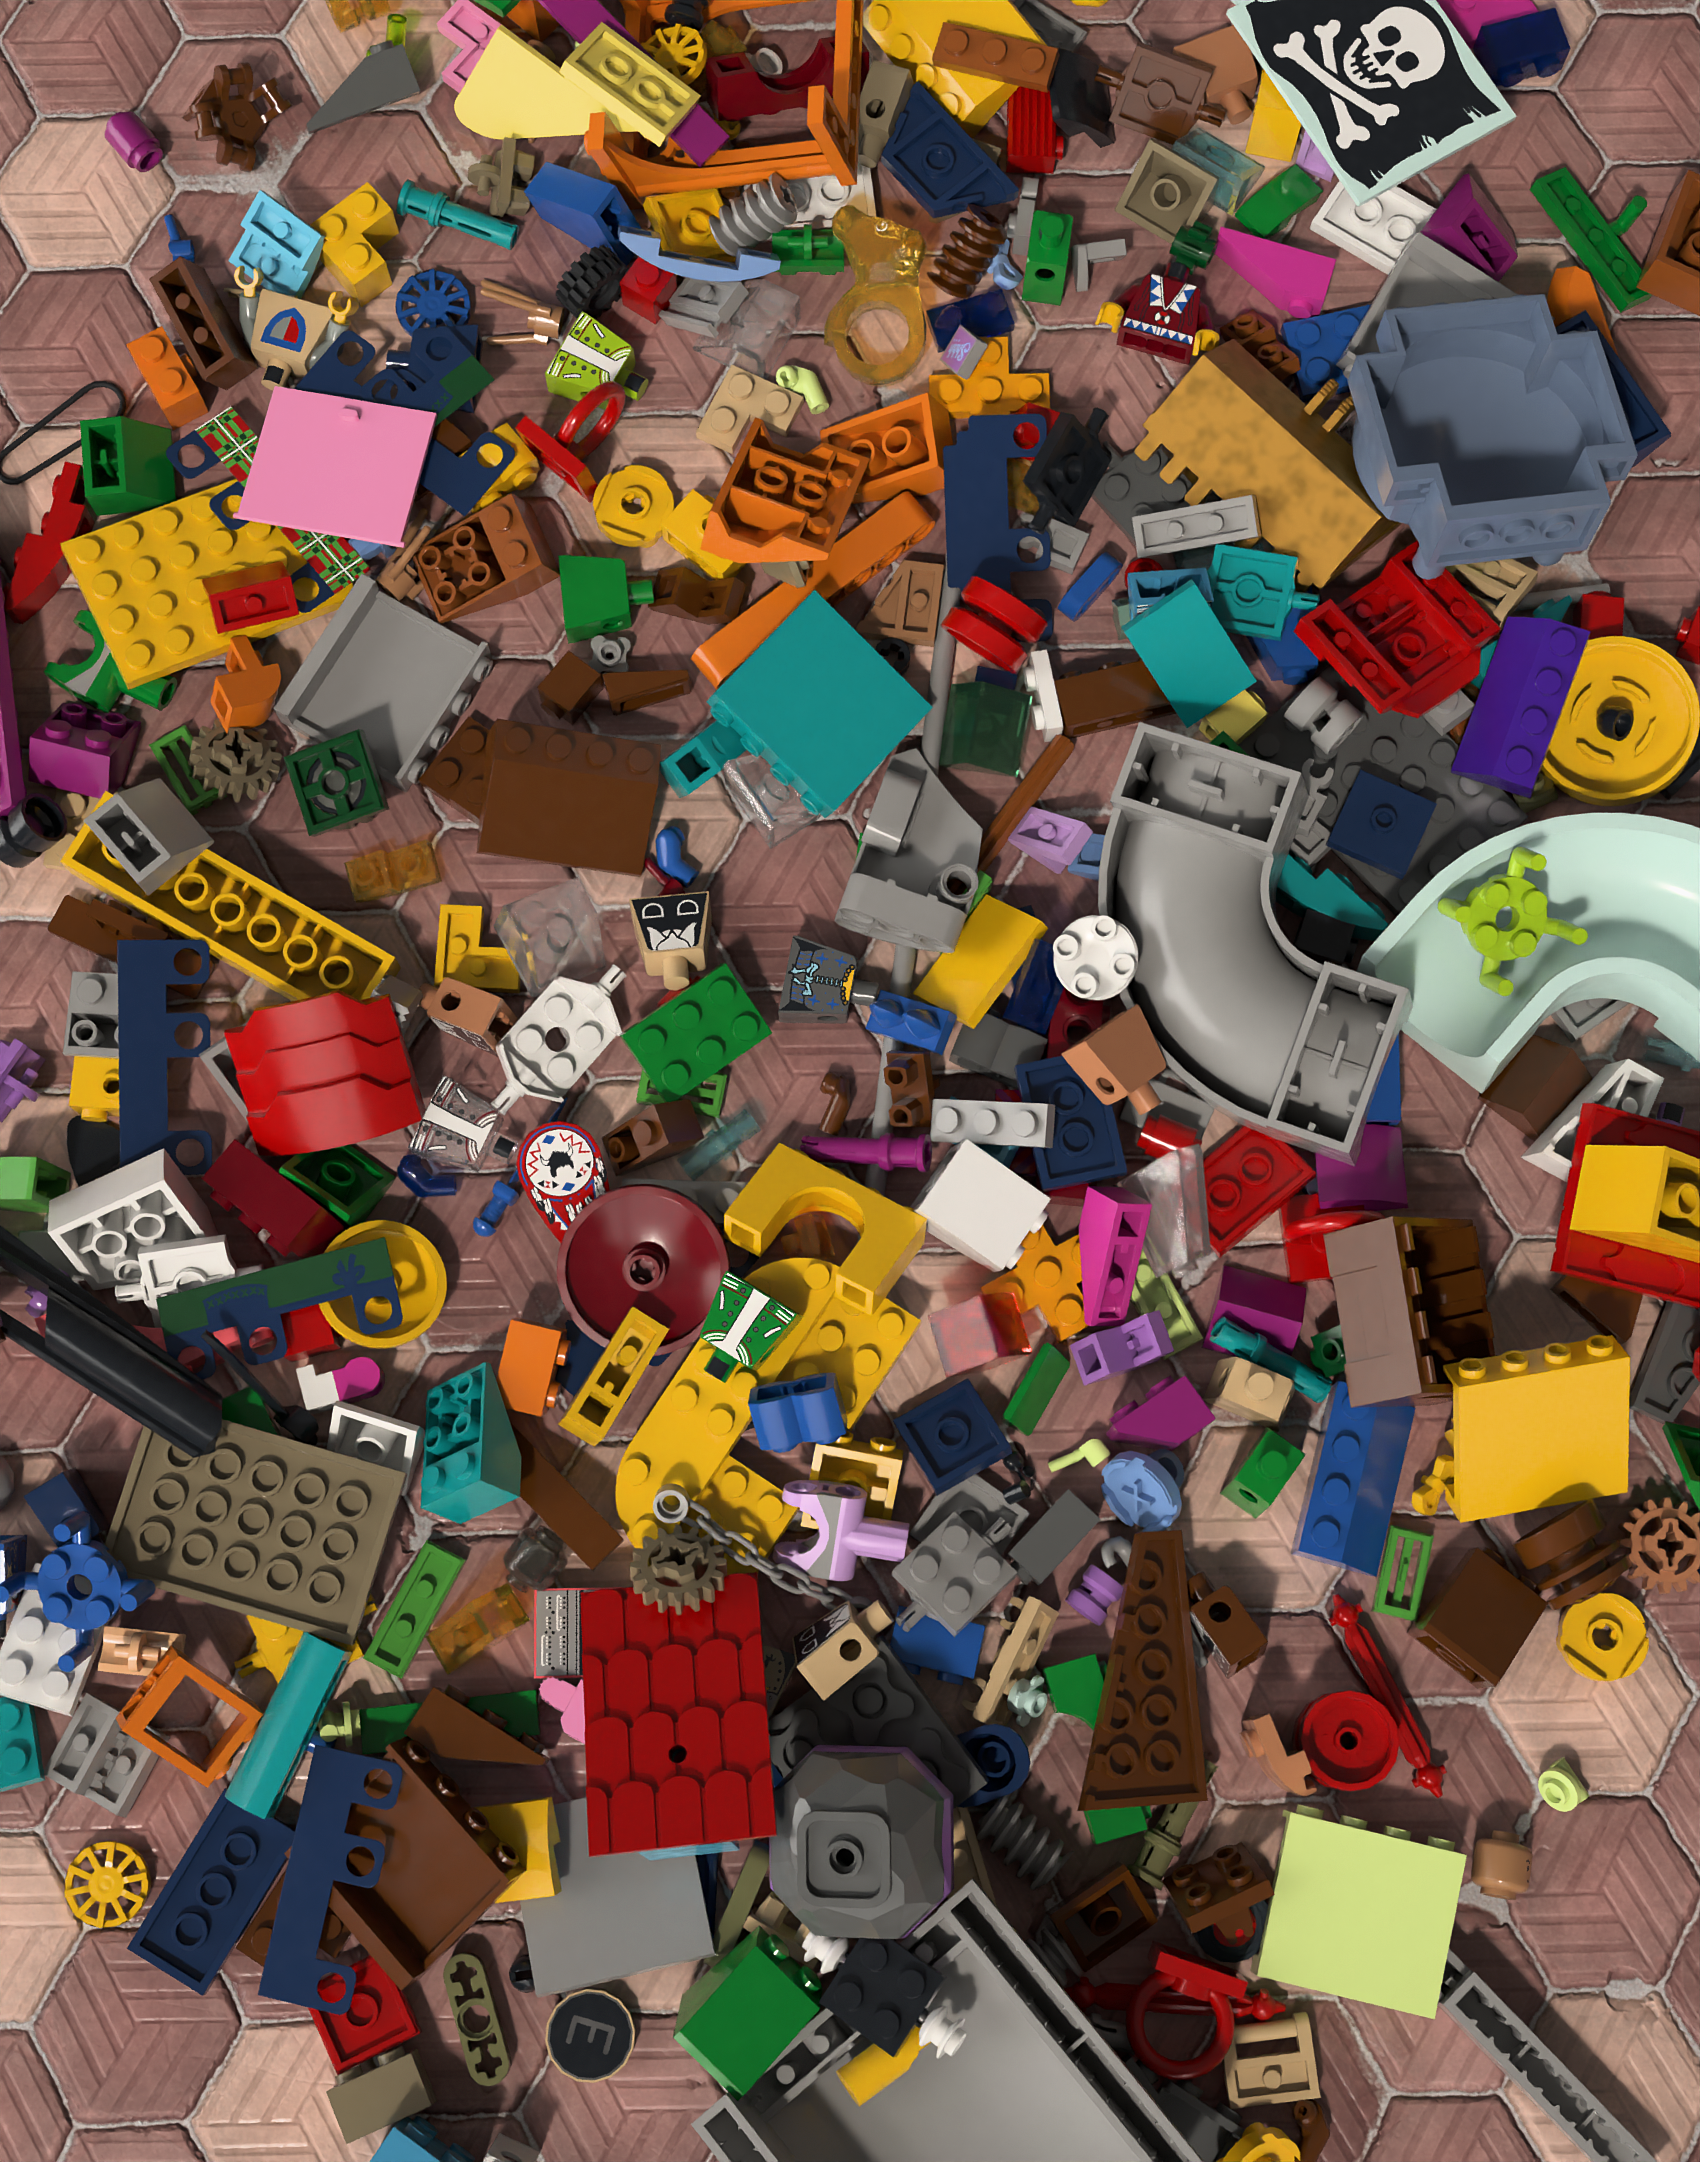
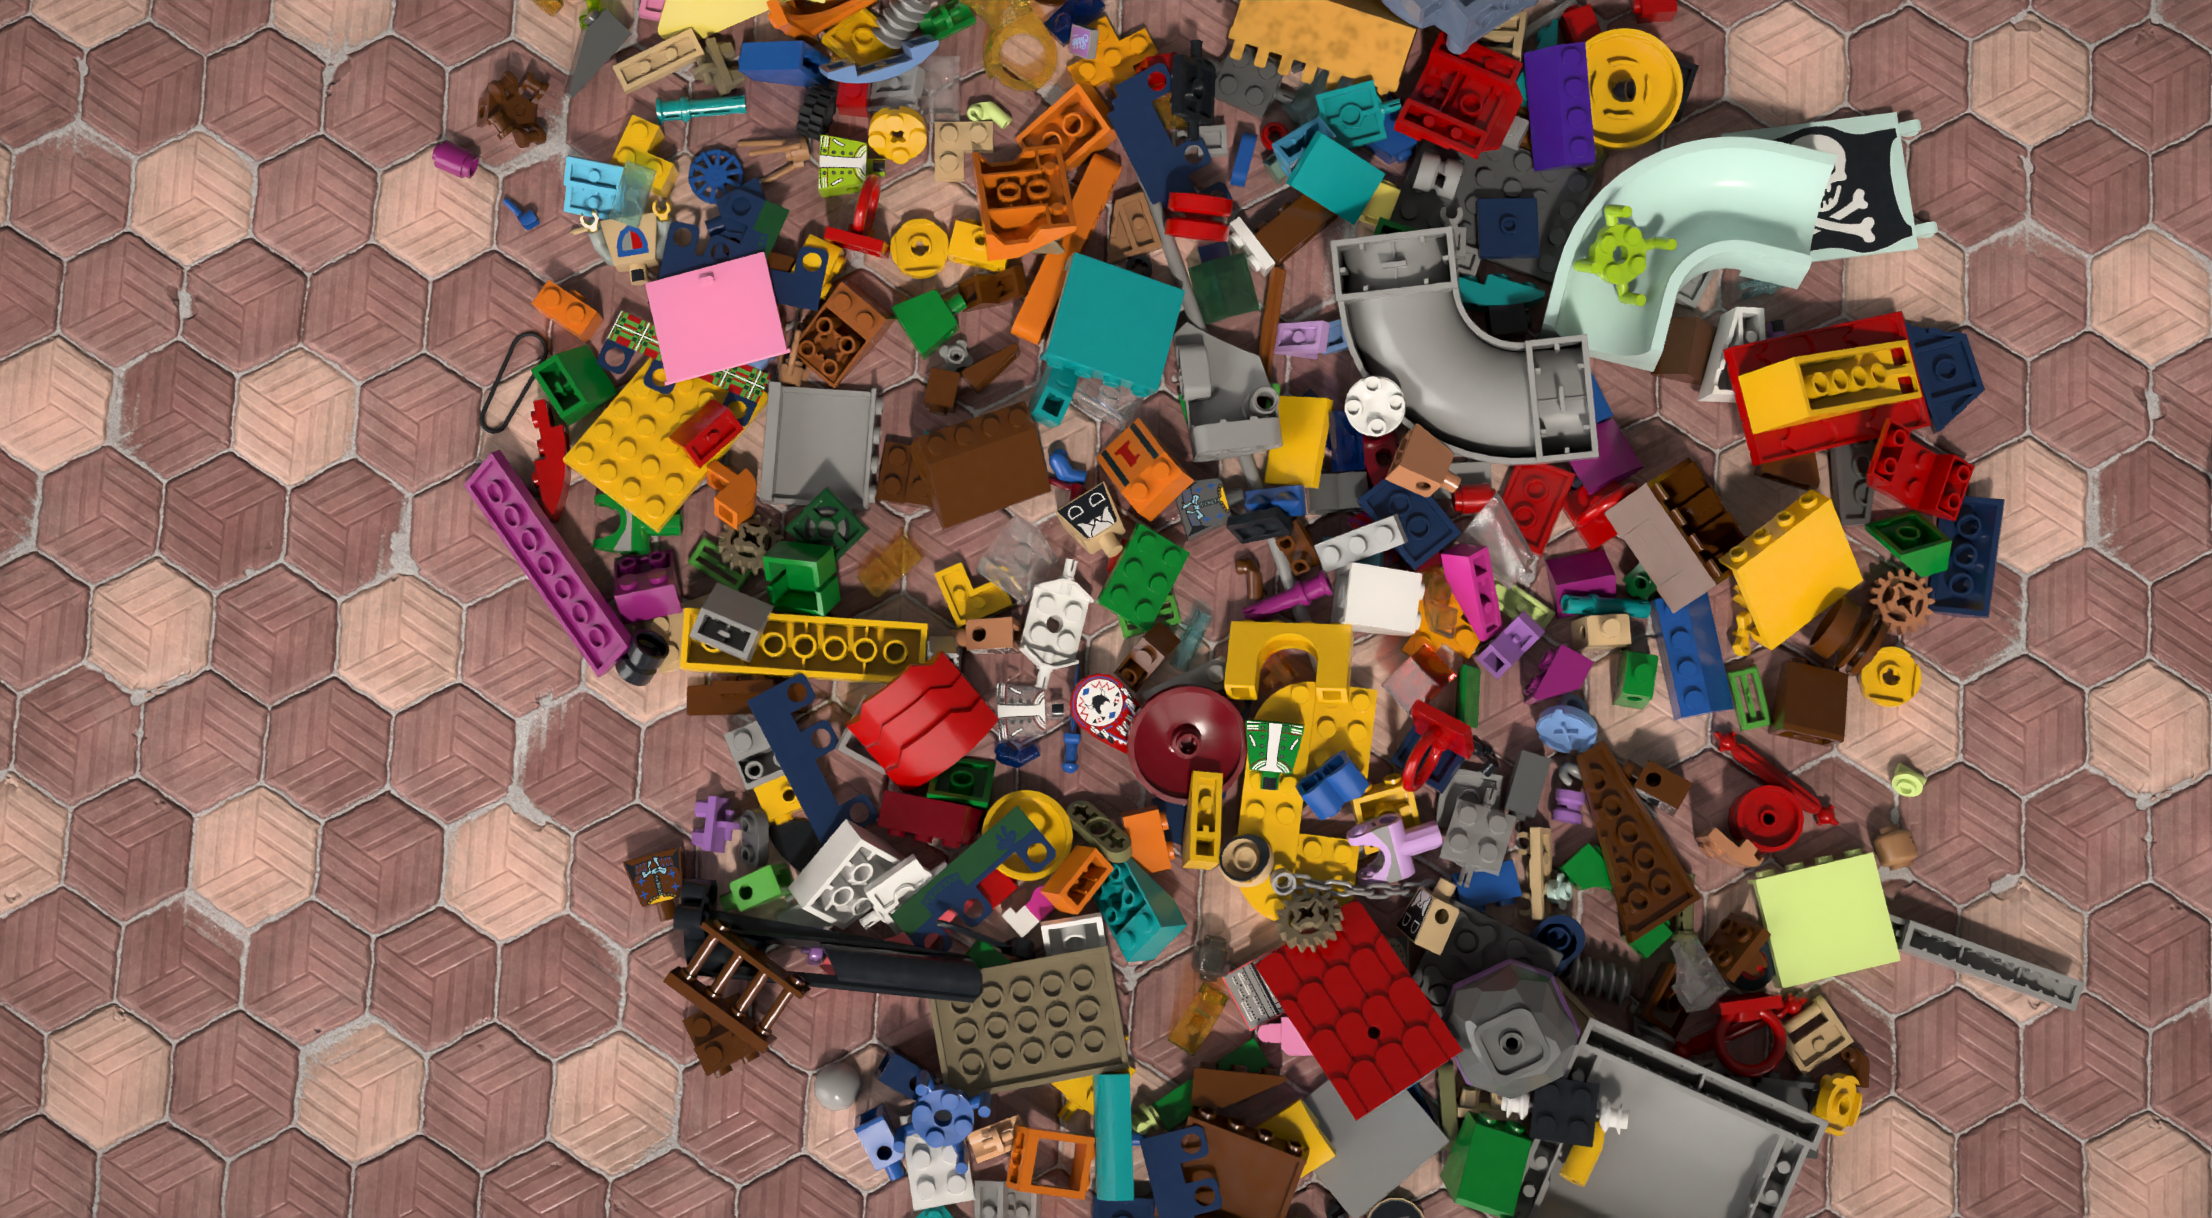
camera: 25 degrees left, 5 degrees up
reddish brown brick [149,256,258,390] -> none
bright green tile [363,1540,466,1679] -> none
reddish brown slope [510,1423,624,1571] -> none
yellowish green hand [1048,1439,1111,1472] -> none
light grey plate [1132,495,1261,558] -> none
none -> clear light blue plate [609,161,657,228]
none -> tan plate [612,28,706,95]
none -> dark grey plate [740,807,769,869]
none -> green piece [763,540,840,617]
none -> yellow plate [868,106,927,164]
none -> orange brick [1040,845,1114,915]
none -> olive beam [1067,800,1133,863]
none -> orange slope [1096,417,1194,521]
none -> tan piece [1219,834,1275,887]
none -> black plate [1226,507,1294,544]
none -> red tile [1402,699,1475,792]
none -> clear yellow slope [1423,573,1458,639]
none -> clear arch [1670,938,1729,1013]

